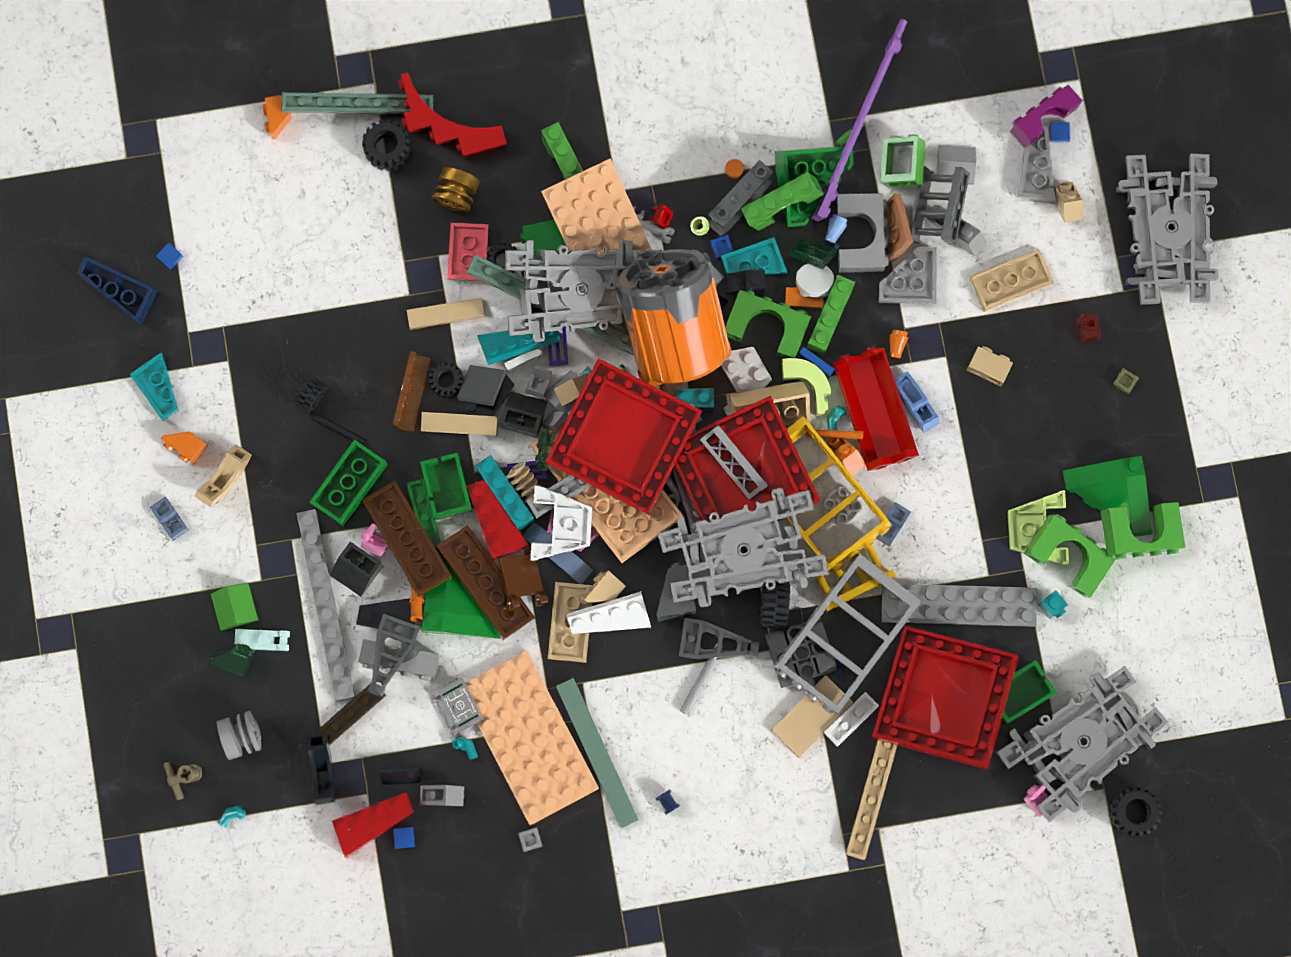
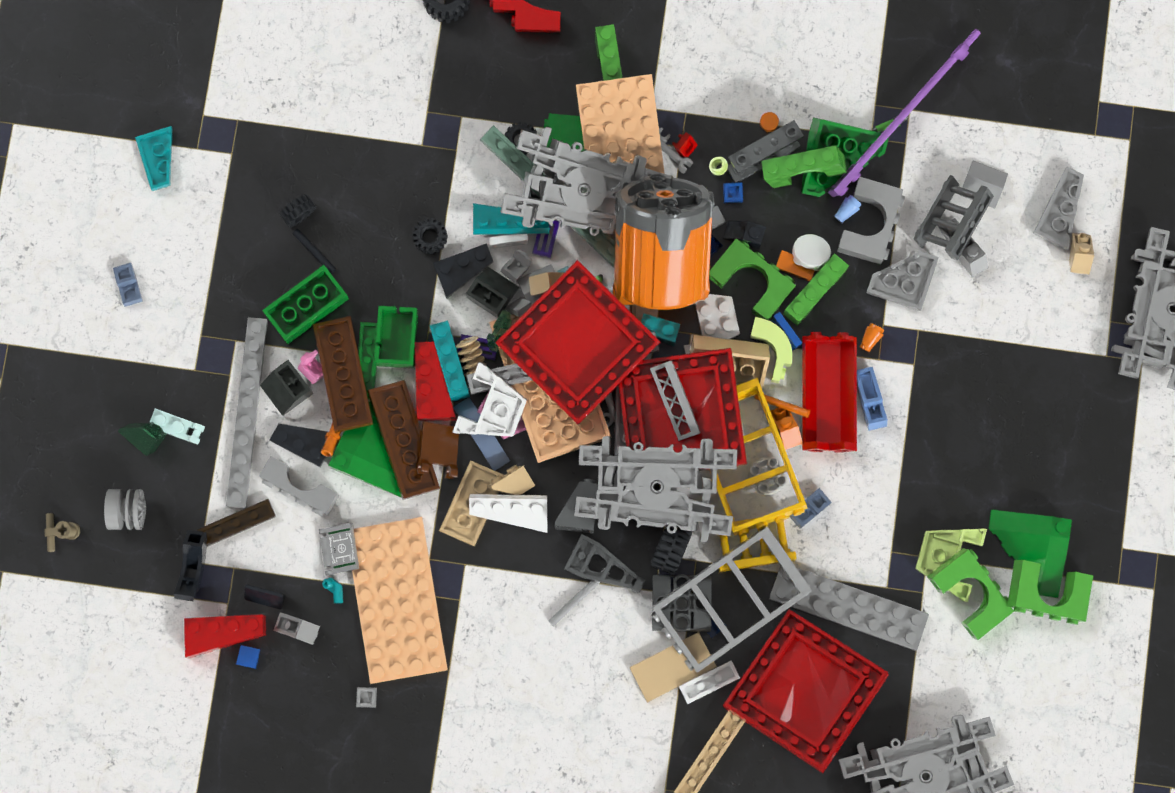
camera: 20 degrees right, 0 degrees up
dark blue wedge [77,256,158,324] -> none
blue tile [156,243,183,270] -> none
orange slope [161,432,208,464] -> none
tan arch [194,445,252,507] -> none
bright green slope [211,583,258,631] -> none
teal arm [217,806,246,828] -> none
dark grey plate [368,614,420,696] -> none
clear orange fence [393,351,431,432] -> none
tan tile [407,298,485,330] -> none
tan tile [421,412,498,436] -> none
pearl gold wheel [432,167,480,213] -> none
coral plate [447,223,489,281] -> none
dark grey tile [457,365,506,406] -> none
sand green tile [556,678,638,828] -> none
dark blue bush [655,789,680,815] -> none
teal wing [721,238,787,275] -> none
clear green wing [790,240,841,270] -> none
teal arm [827,406,846,430] -> none
bright green window [880,134,926,188] -> none
nougat wing [885,194,913,262] -> none
tan brick [967,346,1013,386] -> none
tan tile [969,249,1054,312] -> none
green piece [1001,660,1057,725] -> none
magenta arch [1010,84,1083,148] -> none
teal brick [1038,590,1068,619] -> none
blue tile [1050,122,1071,142] -> none
clear red brick [1076,312,1102,343] -> none
olive tile [1112,368,1139,394] -> none

